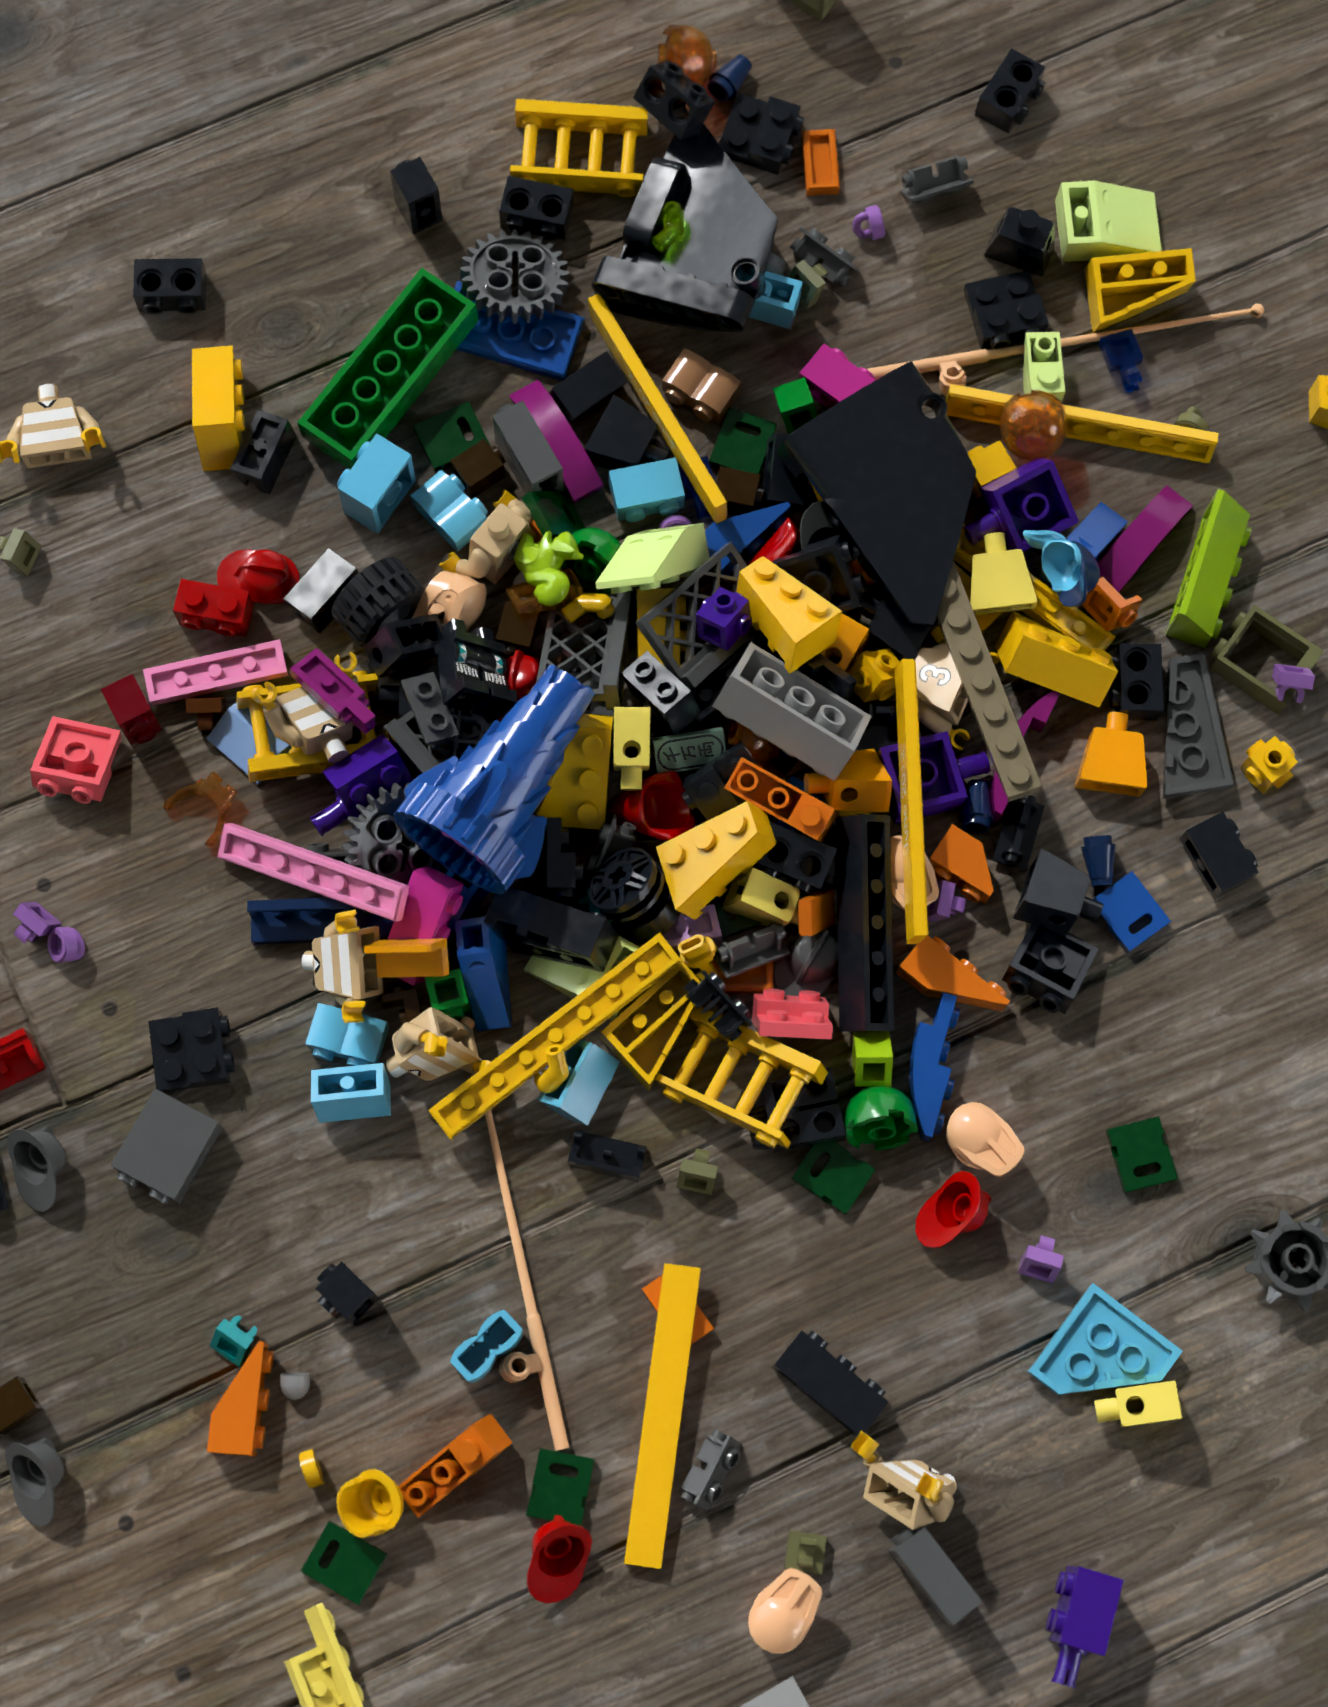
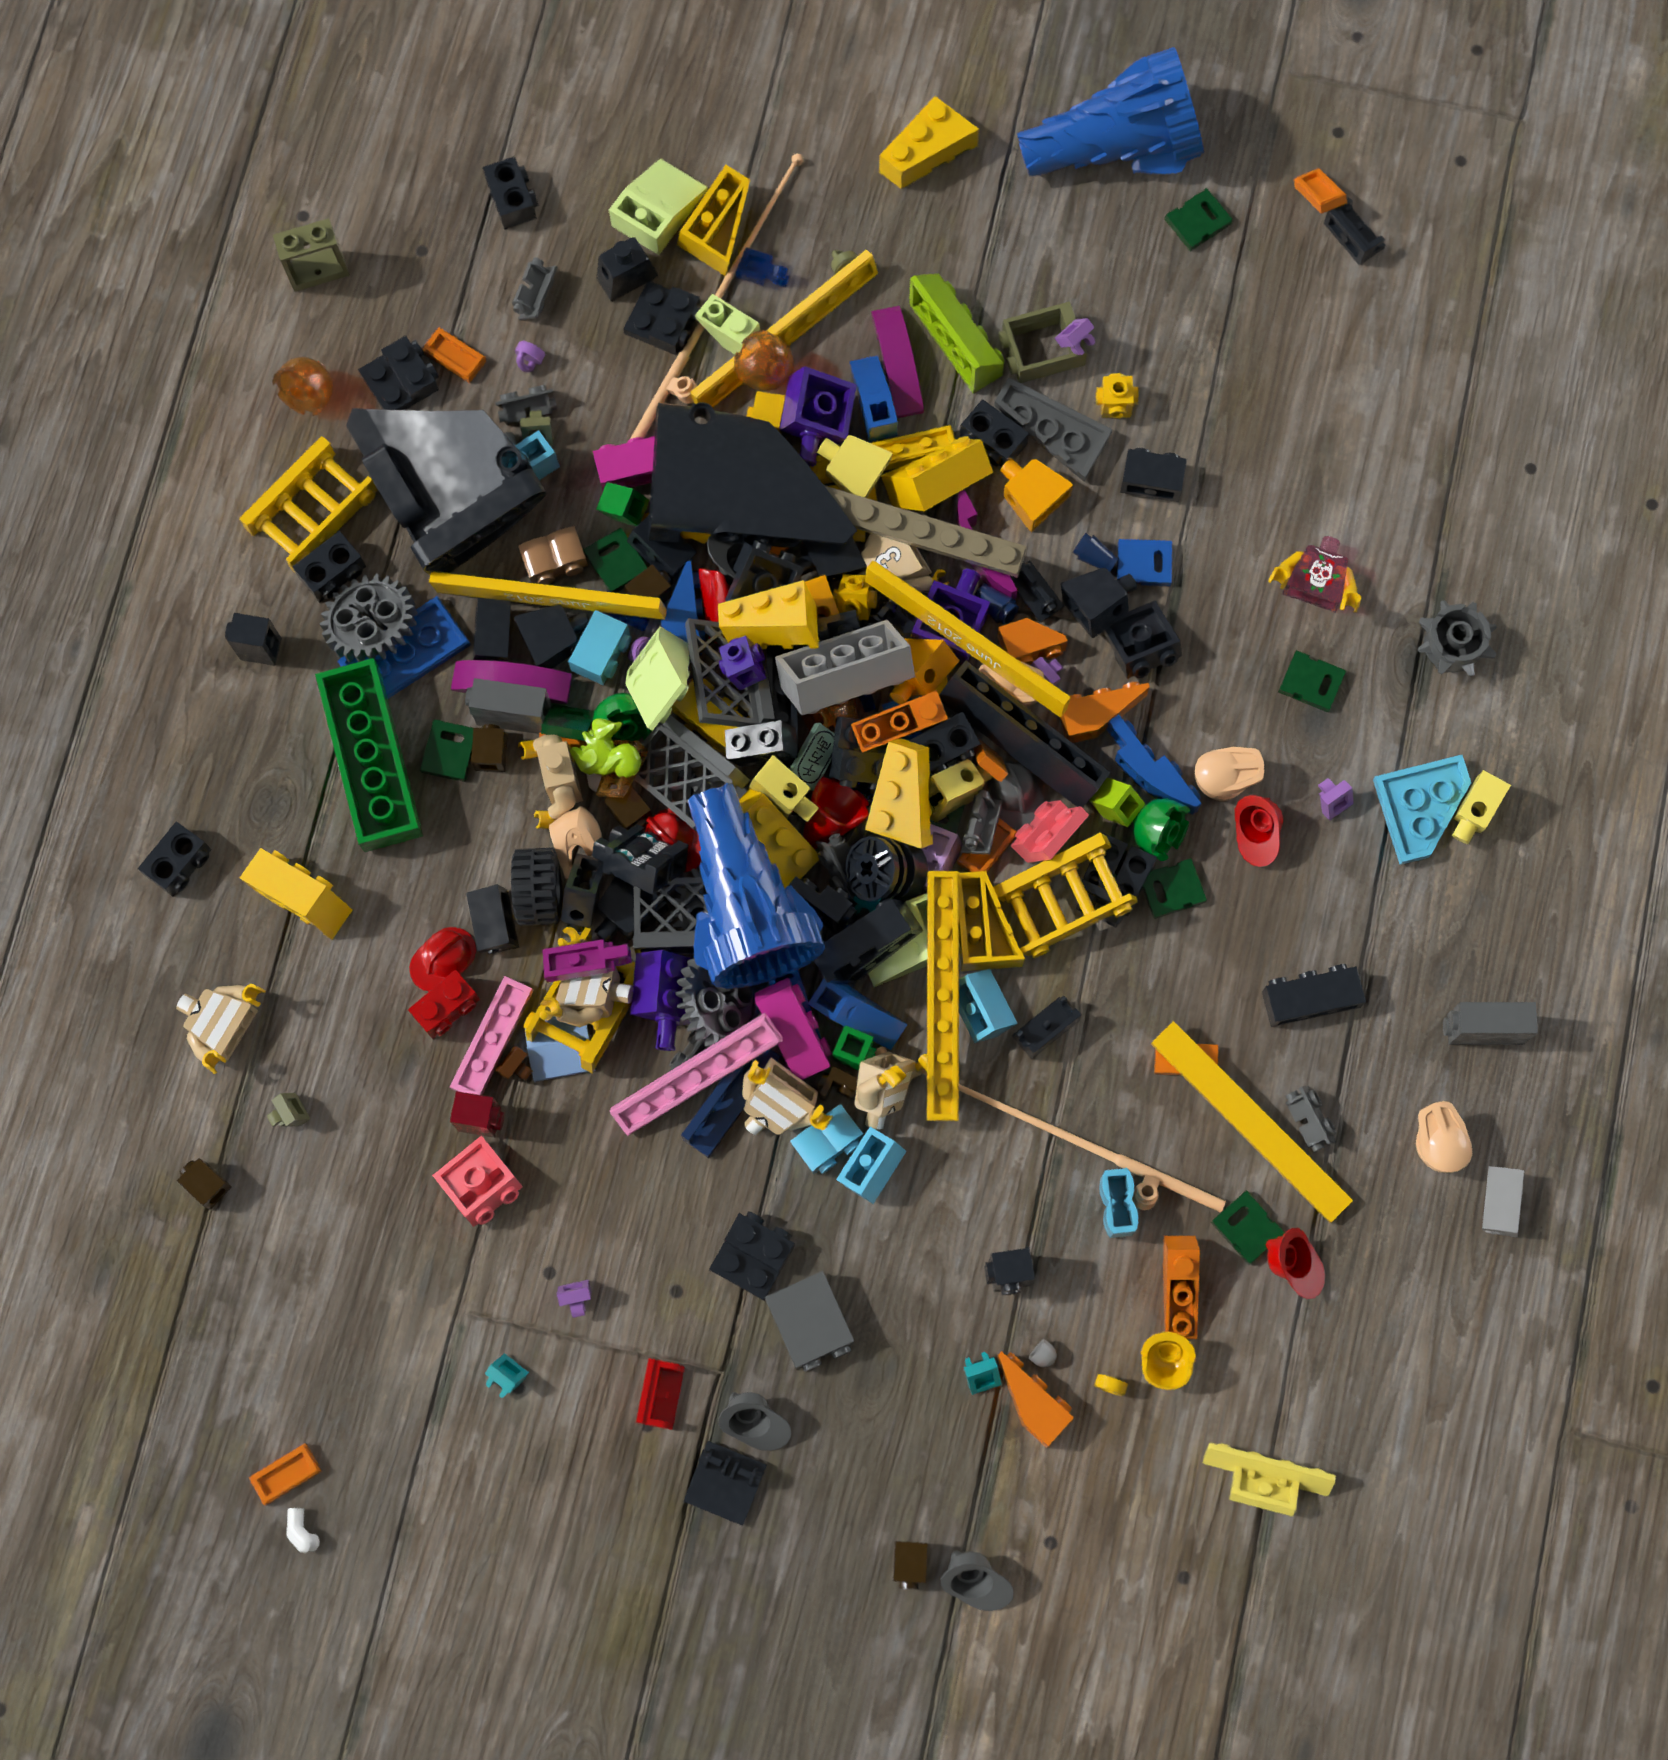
camera: 45 degrees left, 0 degrees up
medium lavender tile [47,926,85,963] -> none
clear orange helmet [163,771,238,847] -> none
black hinge [230,410,297,495] -> none
dark green piece [300,1521,388,1605] -> none
medium azure brick [337,433,416,534] -> none
light orange panel [364,938,449,978] -> none
dark grey hinge [401,672,459,749] -> none
medium azure brick [410,470,488,552] -> none
yellow arm [534,1045,569,1093] -> none
yellow arm [561,593,615,624] -> none
black brick [633,60,716,140] -> none
clear neon green arm [652,201,685,252] -> none
olive tile [676,1148,718,1195] -> none
yellow piece [678,934,719,975] -> none
black hinge [683,970,753,1042] -> none
dark blue cone [707,55,752,102] -> none
olive tile [784,1530,827,1574] -> none
tan torso [851,1431,957,1530] -> none
medium azure hair [1023,530,1100,608] -> none
dark purple brick [1046,1566,1124,1688] -> none
orange bracket [1082,577,1143,632] -> none
none -> clear pink torso [1268,536,1361,613]

